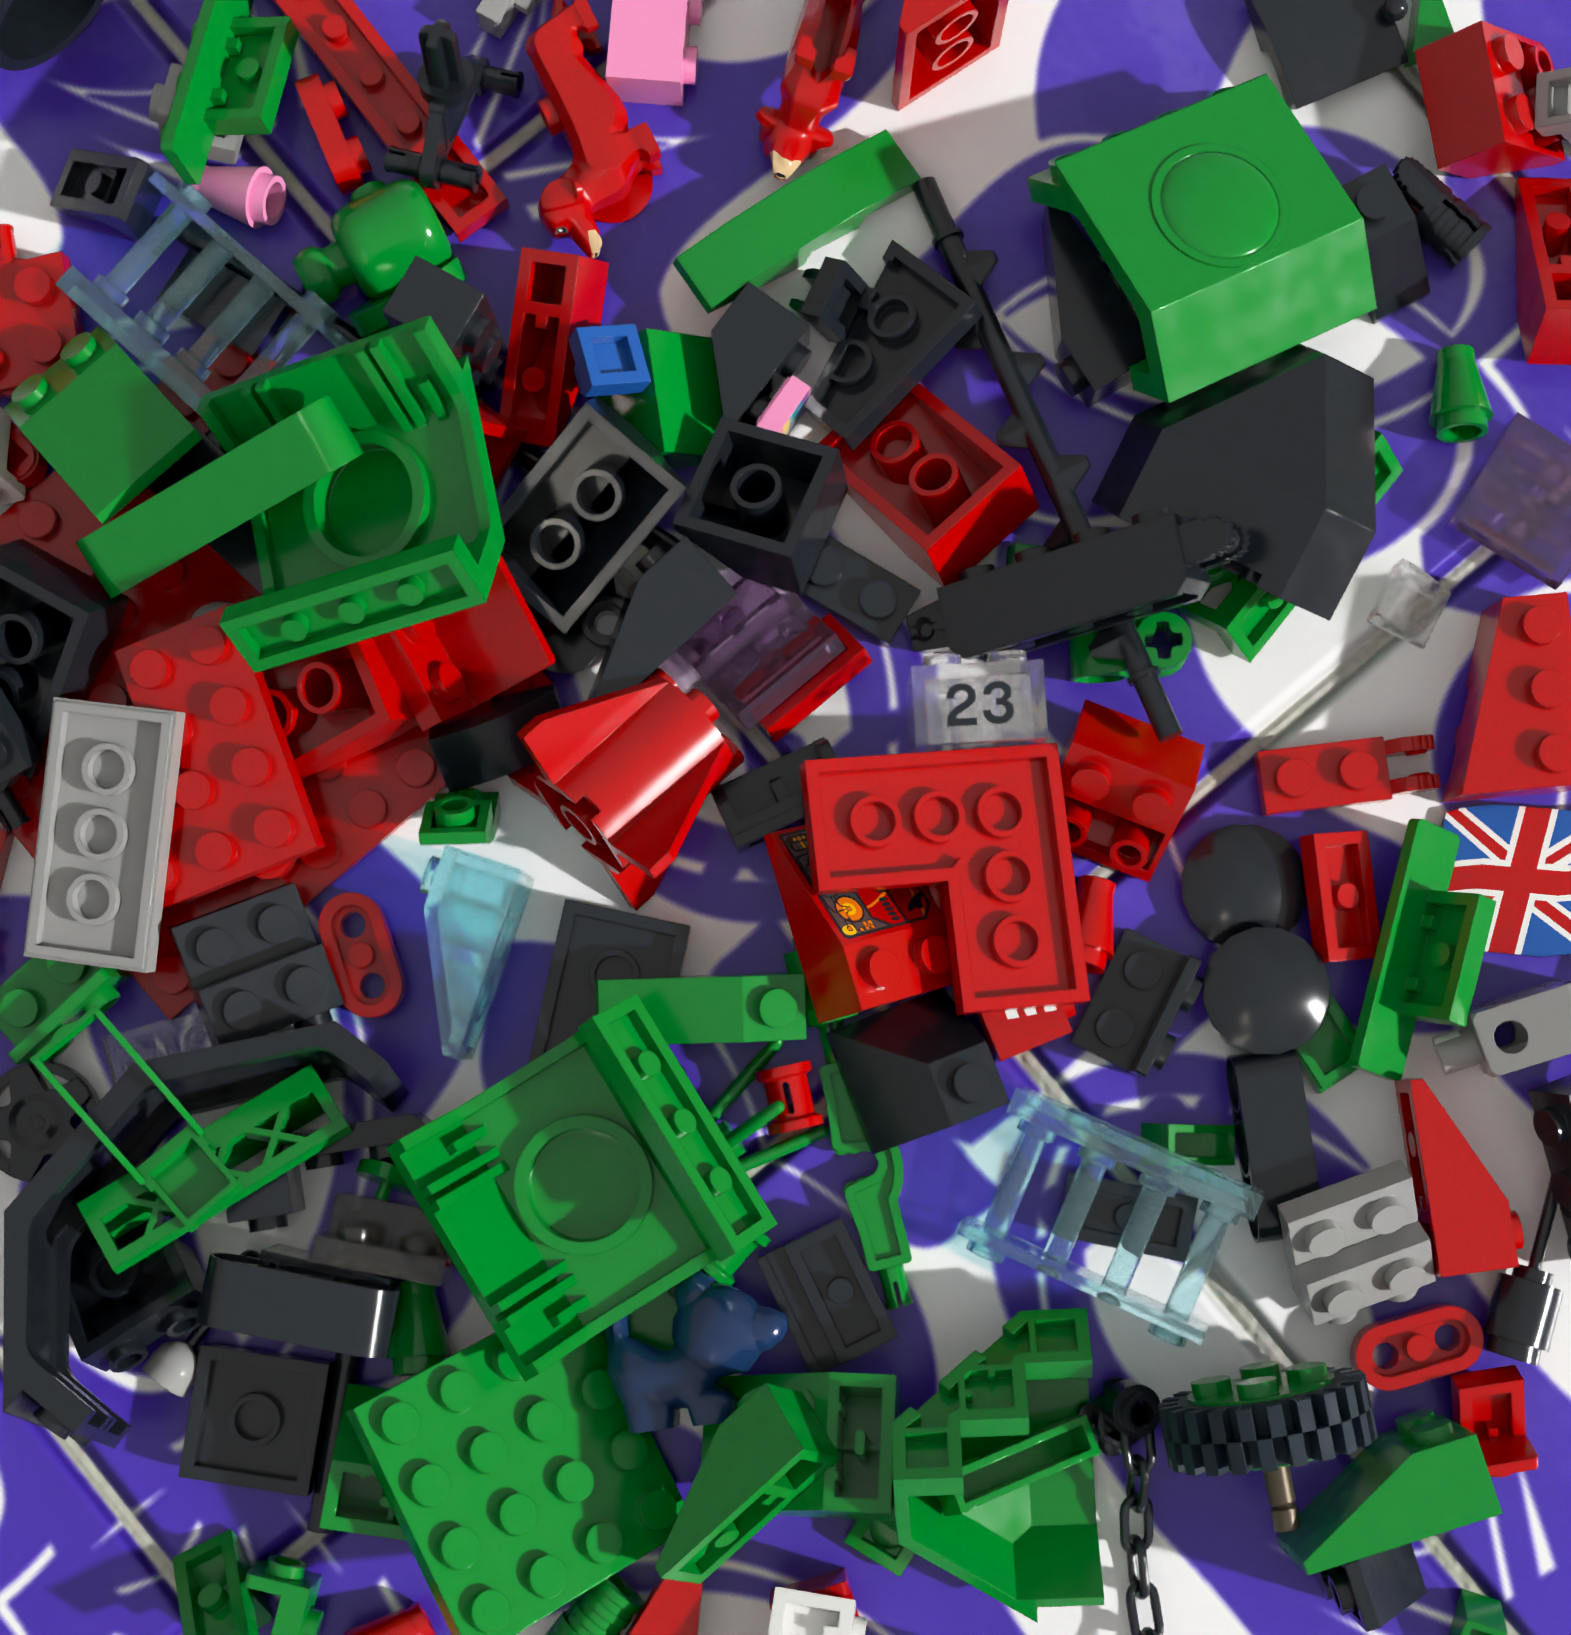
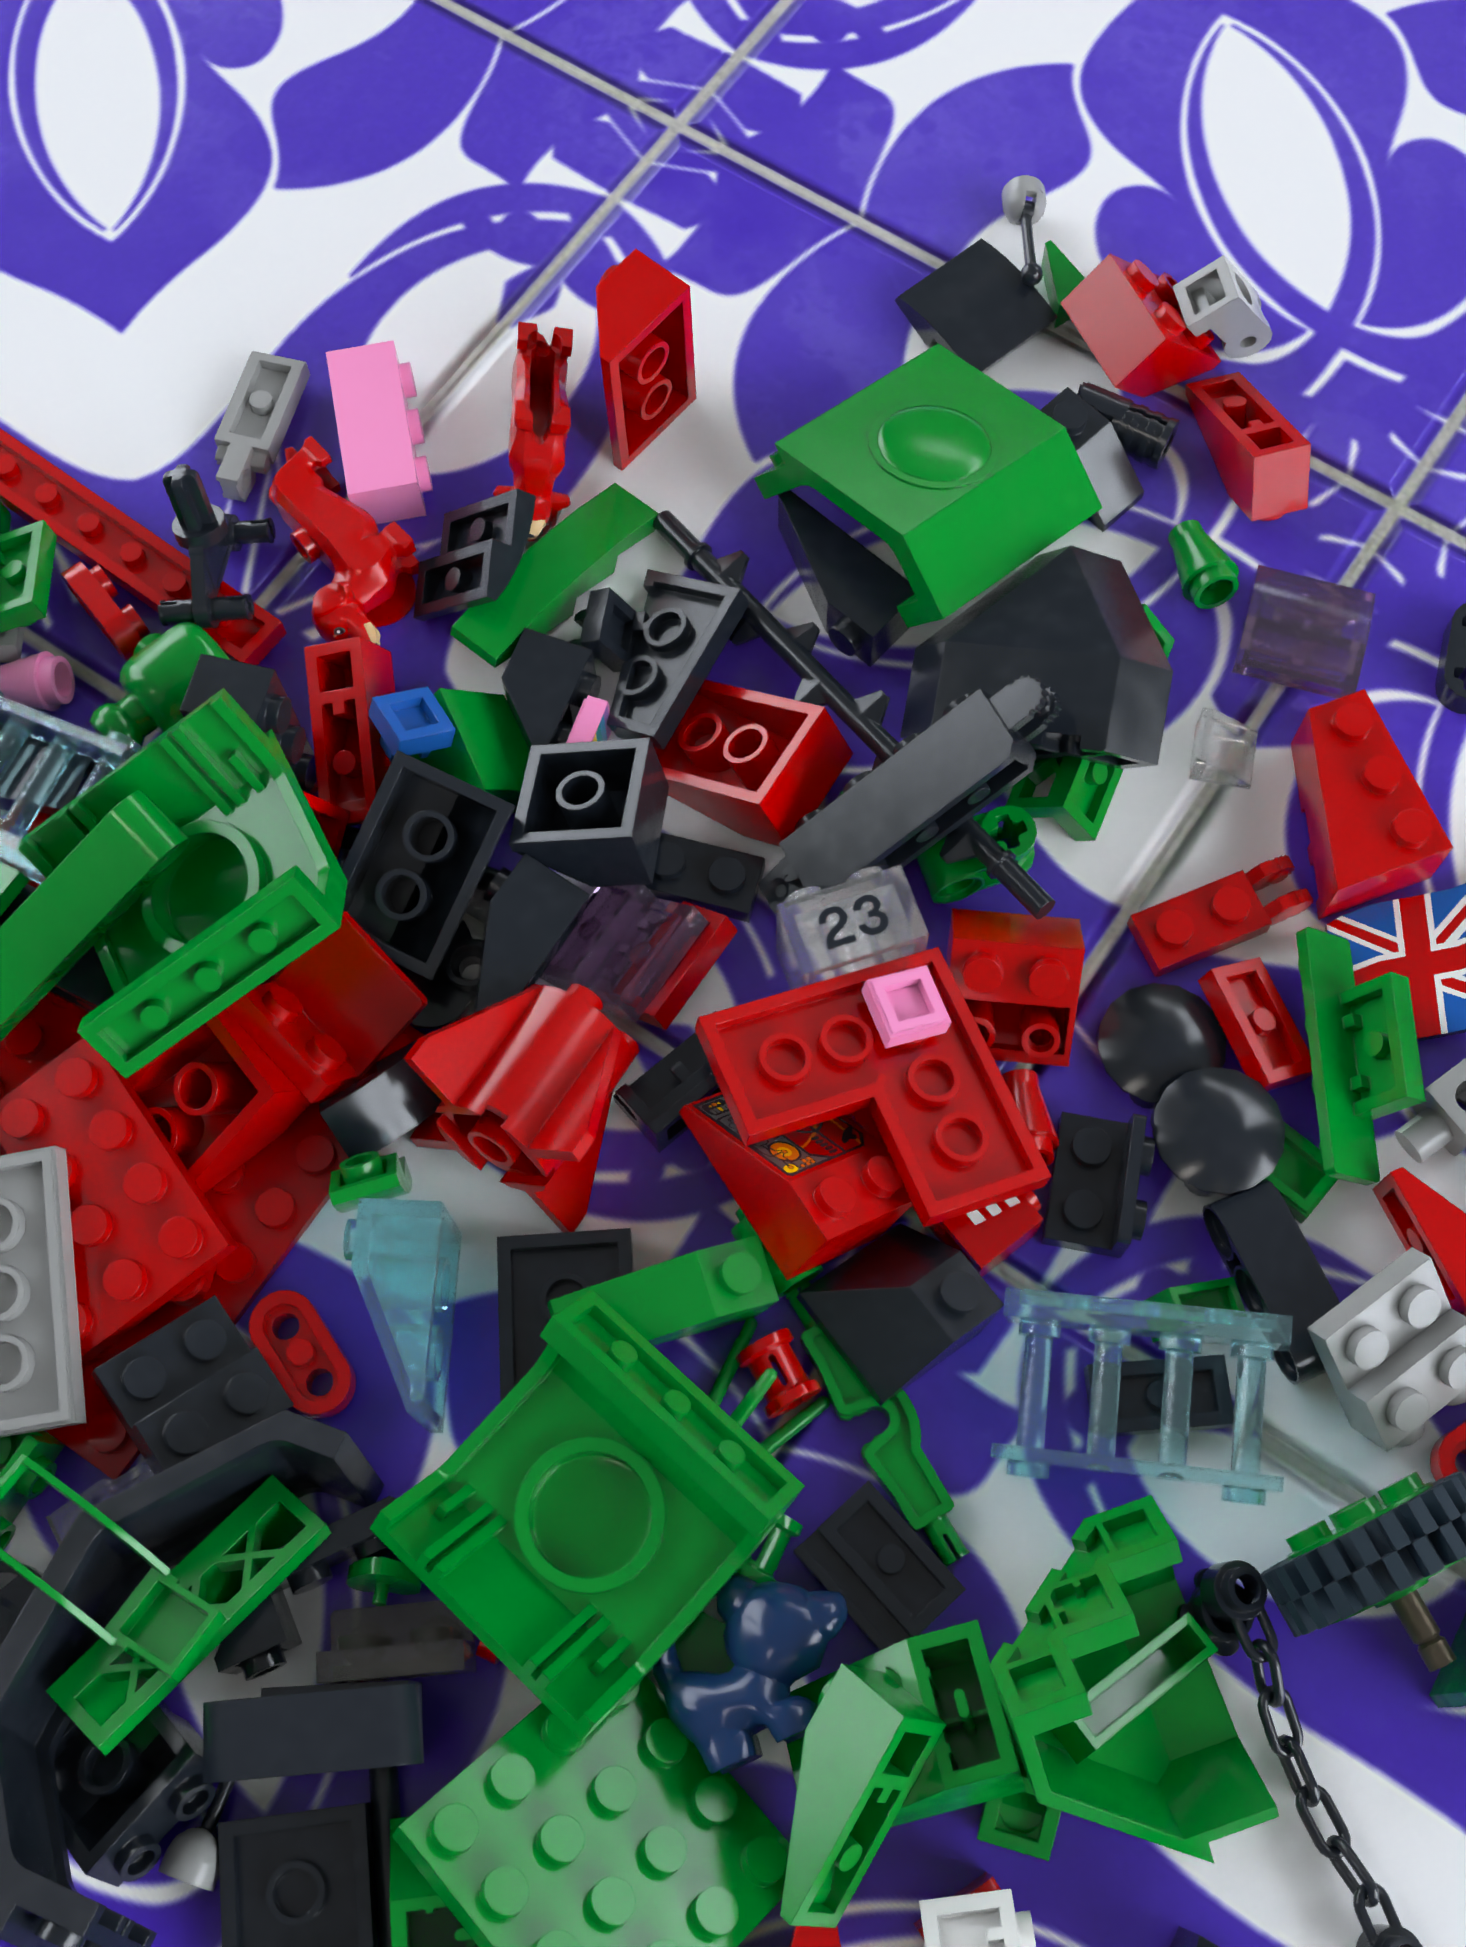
camera: 15 degrees left, 15 degrees down
green cone [386,1280,451,1376] -> none
none -> black slope [413,488,536,621]
none -> bright pink tile [861,965,952,1049]

